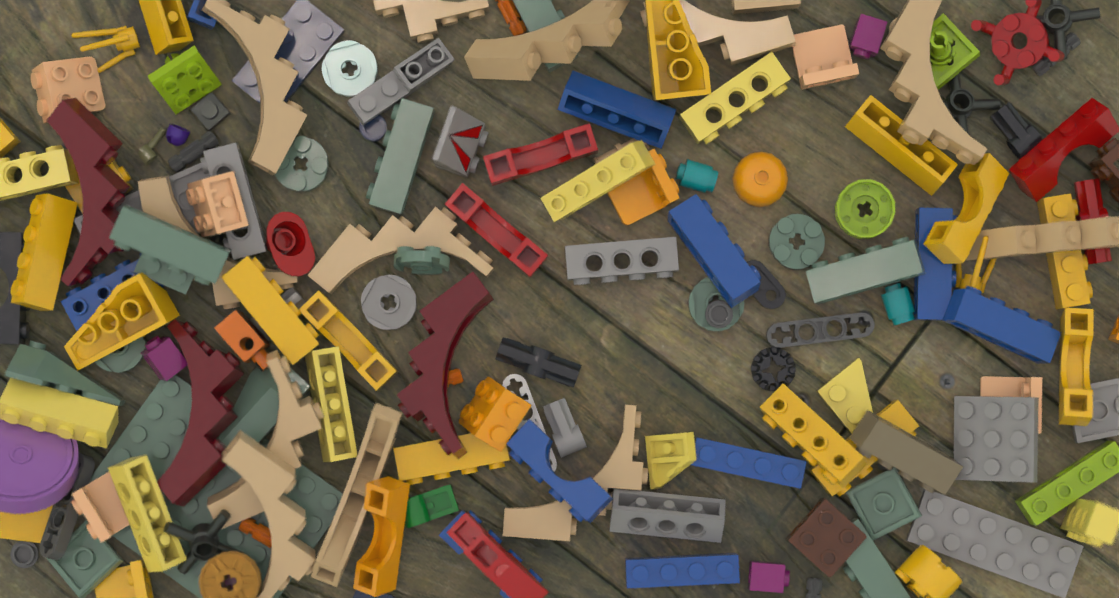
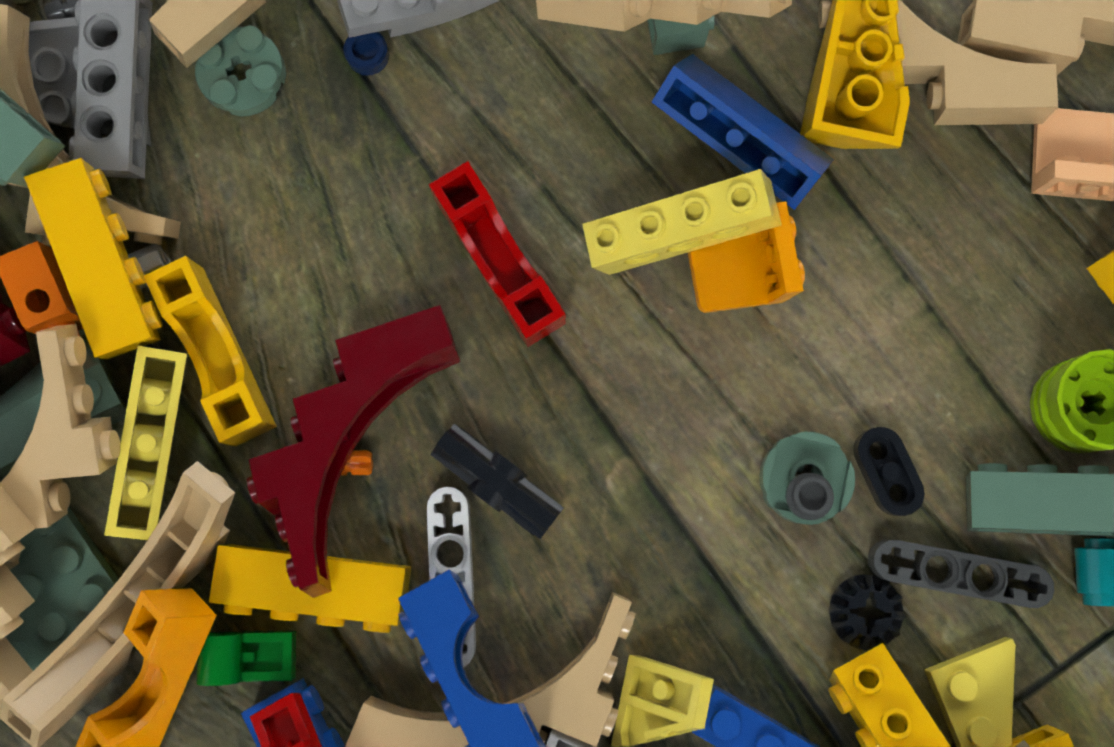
camera: 20 degrees right, 5 degrees down
light nougat bracket [186,171,249,237] -> none
red piece [266,212,315,276] -> none
tan arch [307,207,494,294] -> none
light grey plate [361,275,417,330] -> none
sand green brick [366,98,435,216] -> none
sand green plate [393,246,450,275] -> none
light grey slope [432,106,489,178] -> none
light orange bracket [459,377,531,452] -> none
red arch [483,123,598,186] -> none
light grey piece [543,398,587,458] -> none
light grey brick [565,237,679,285] -> none
blue brick [667,194,761,308] -> none
teal brick [675,159,718,193] -> none
light yellow brick [679,52,791,145] -> none
light orange cylinder [732,152,788,207] -> none
sand green plate [768,214,825,270] -> none

